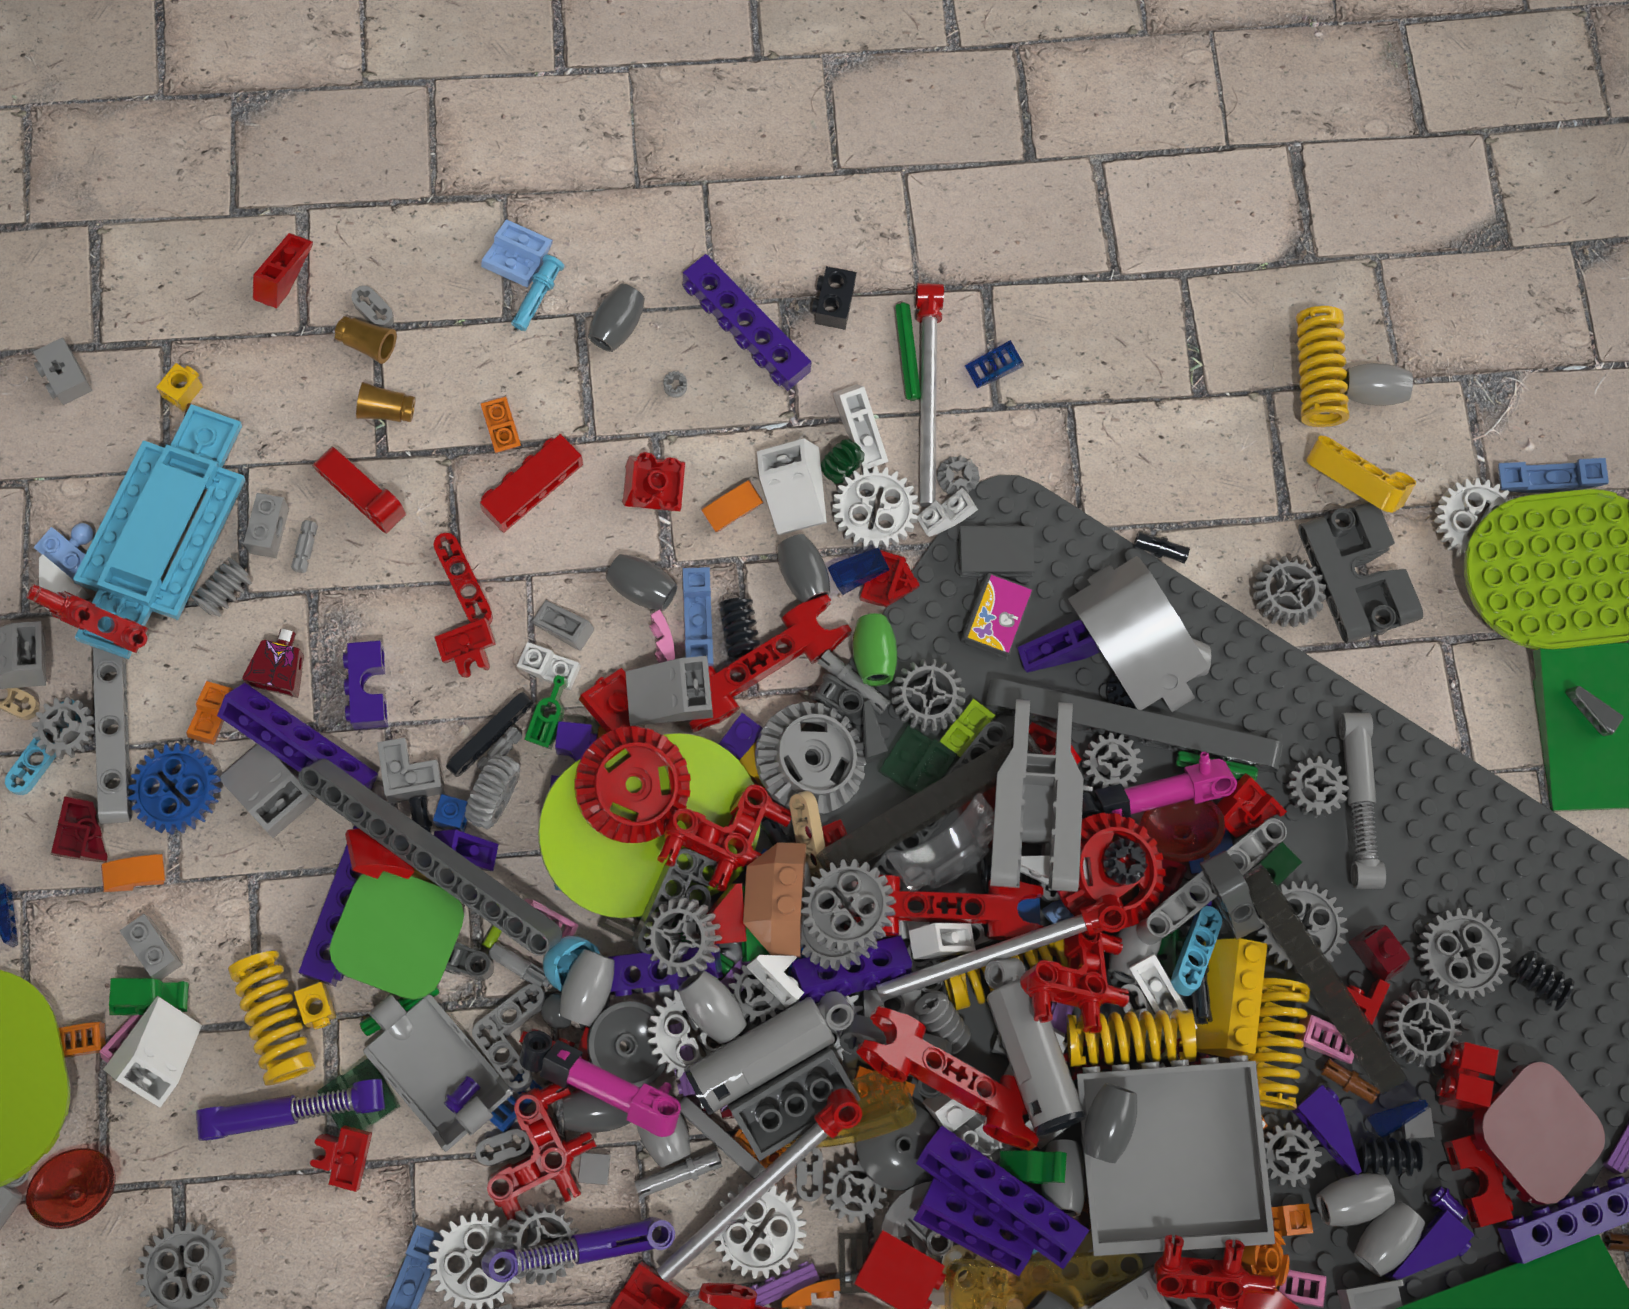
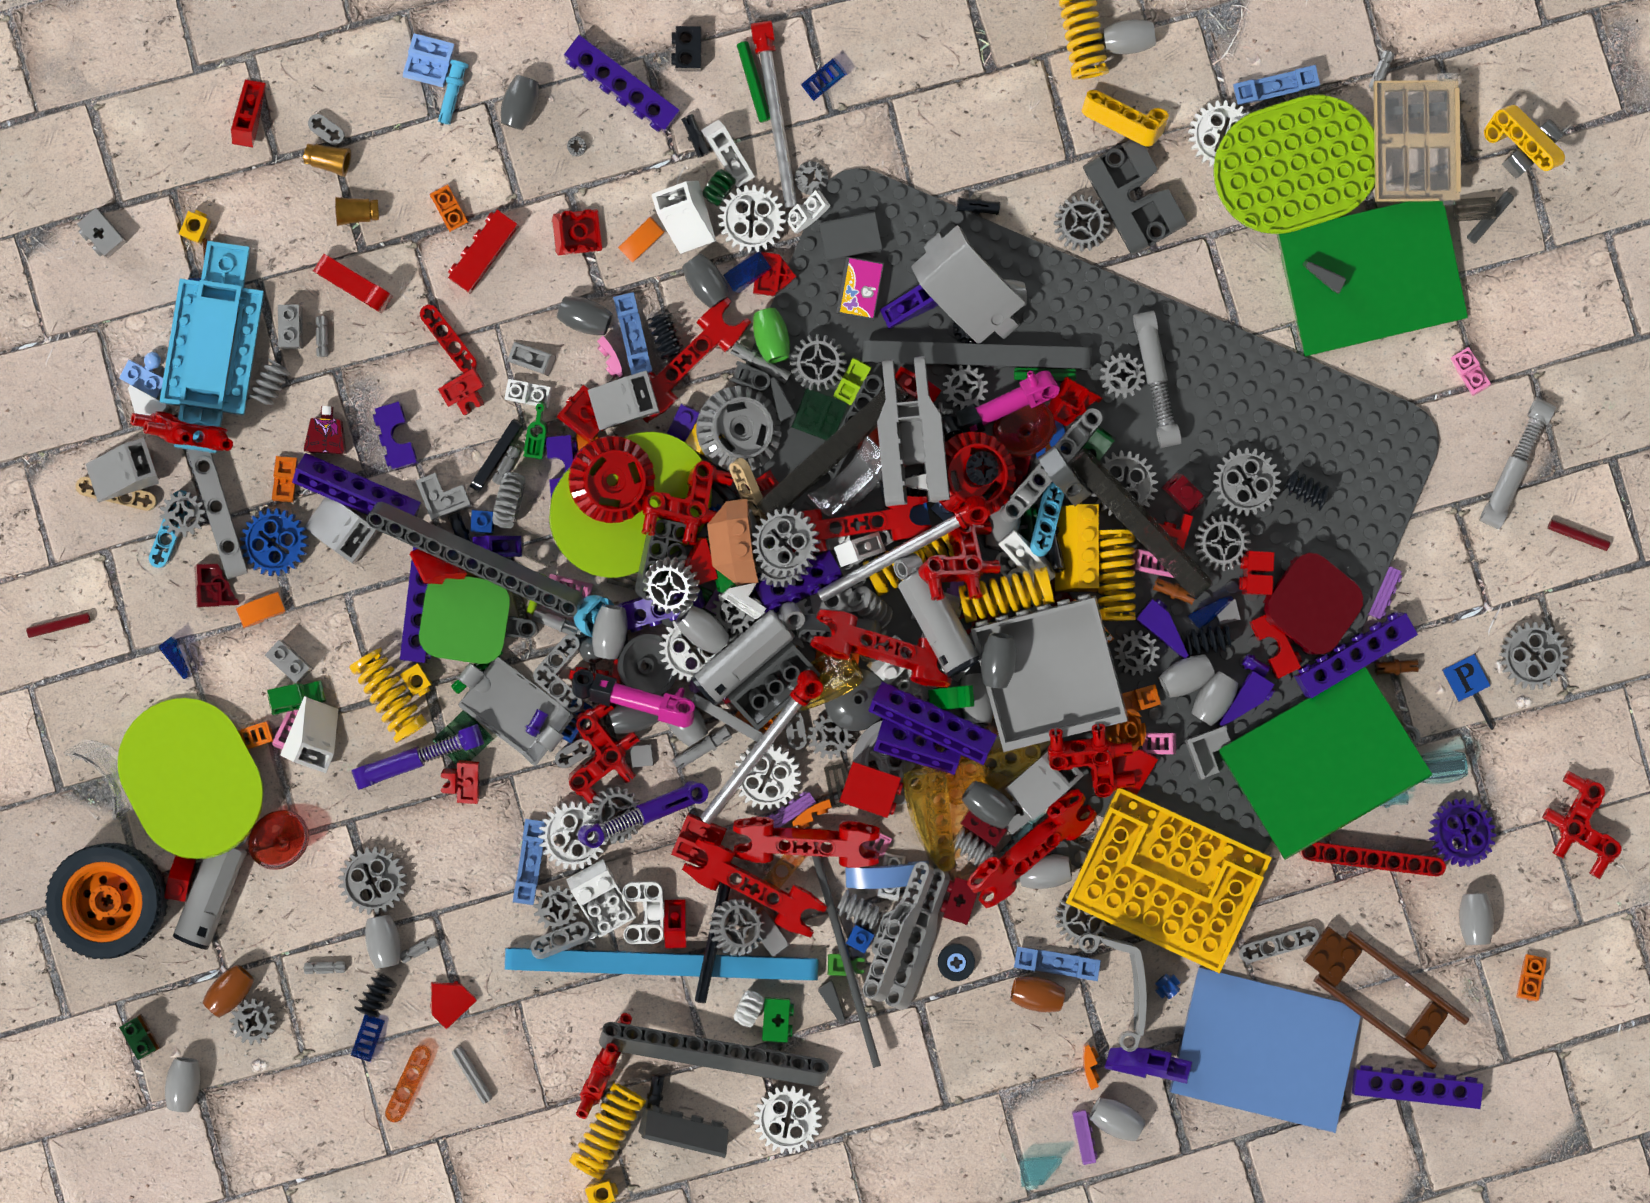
camera: 10 degrees left, 15 degrees up
none -> black pin [681,114,710,158]

